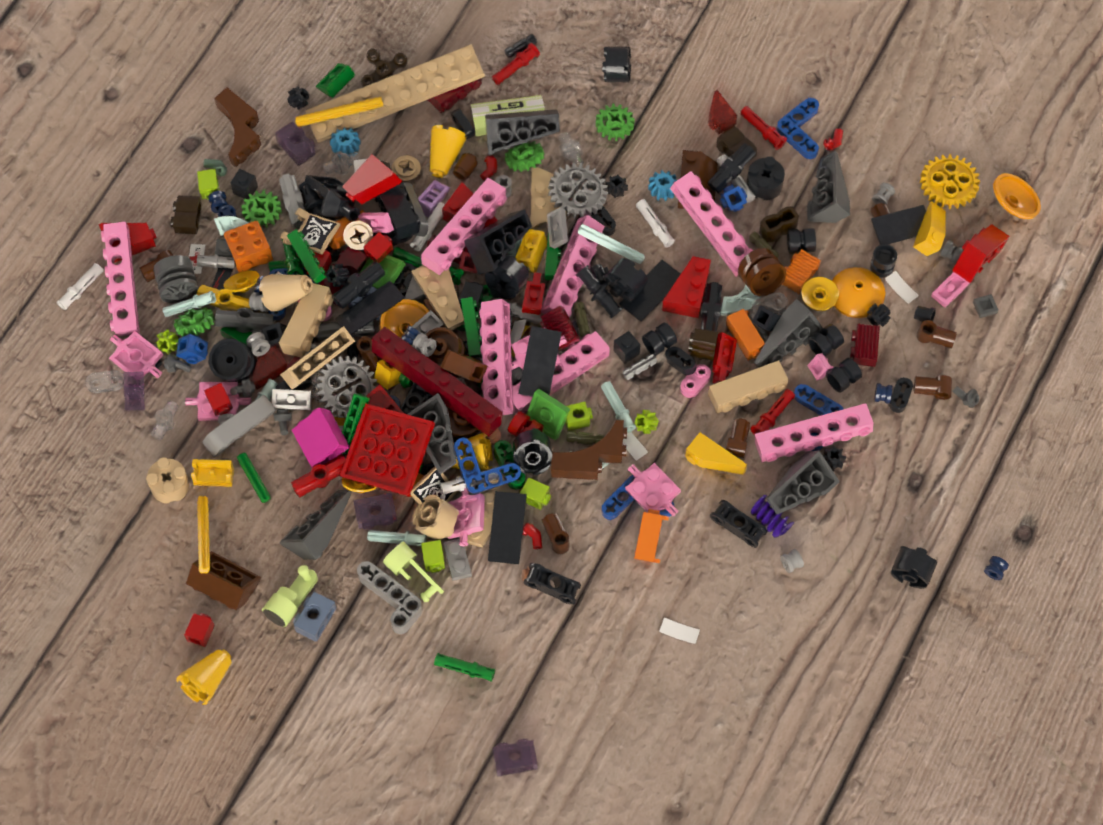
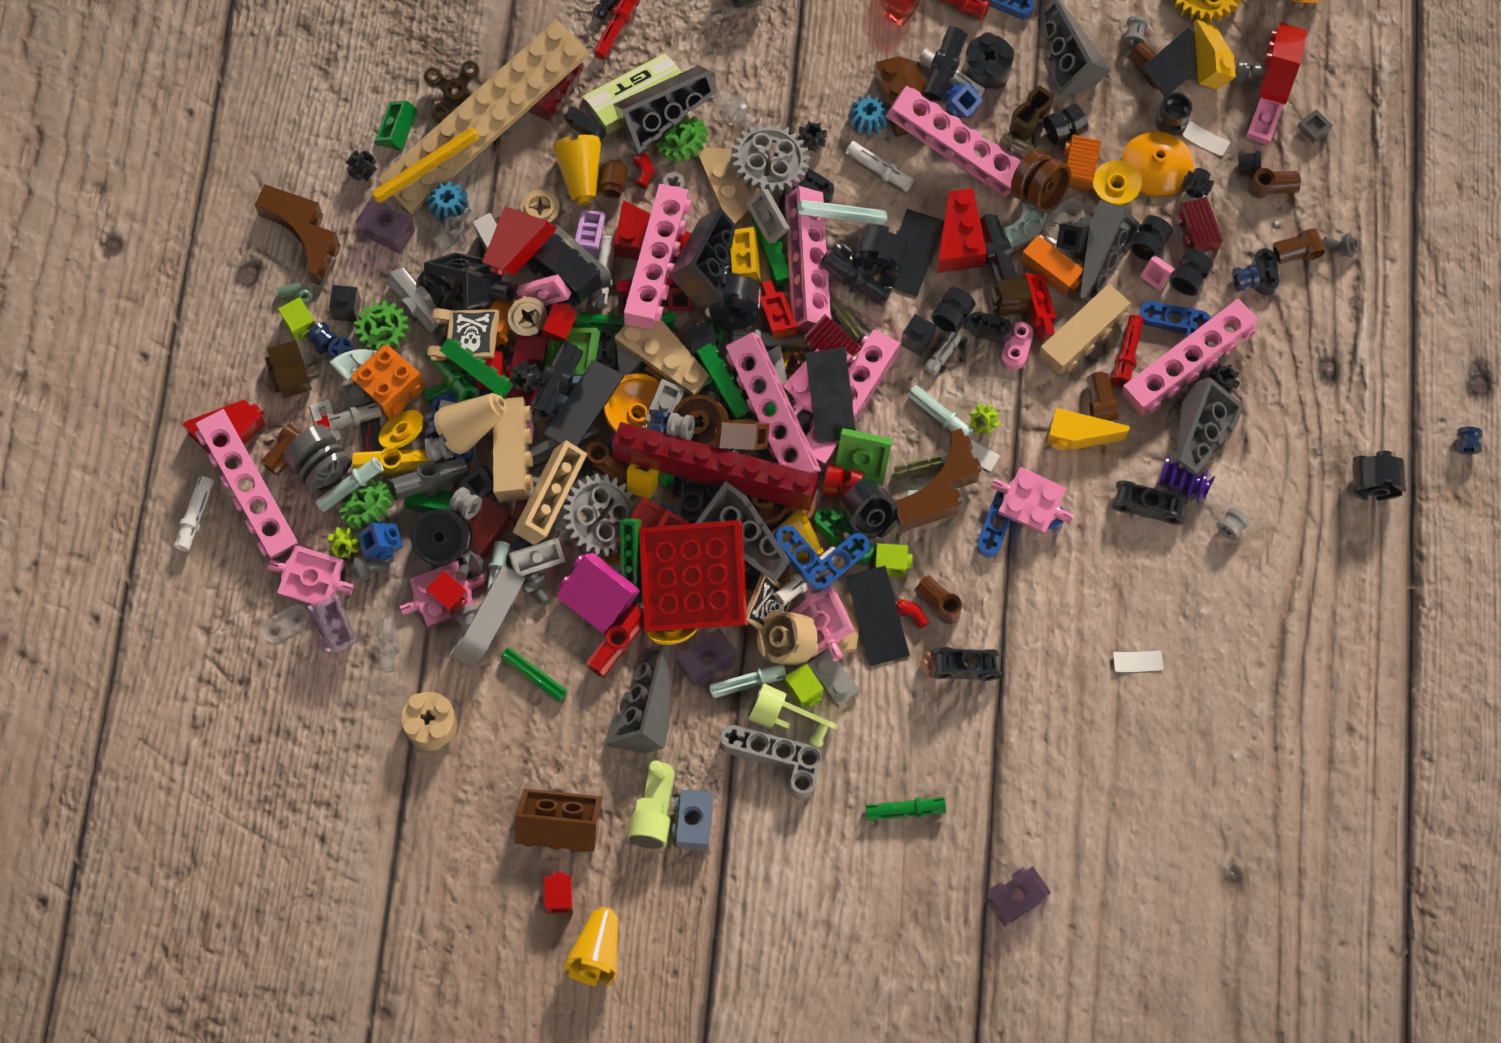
camera: 25 degrees left, 5 degrees up
yellow hinge [191,459,234,487] -> none
yellow axle [197,496,210,574] -> none
lime brick [565,401,593,431] -> none
bright green gear [595,104,634,141] -> none
orange brick [634,509,669,563] -> none
dark brown brick [716,126,757,160] -> none

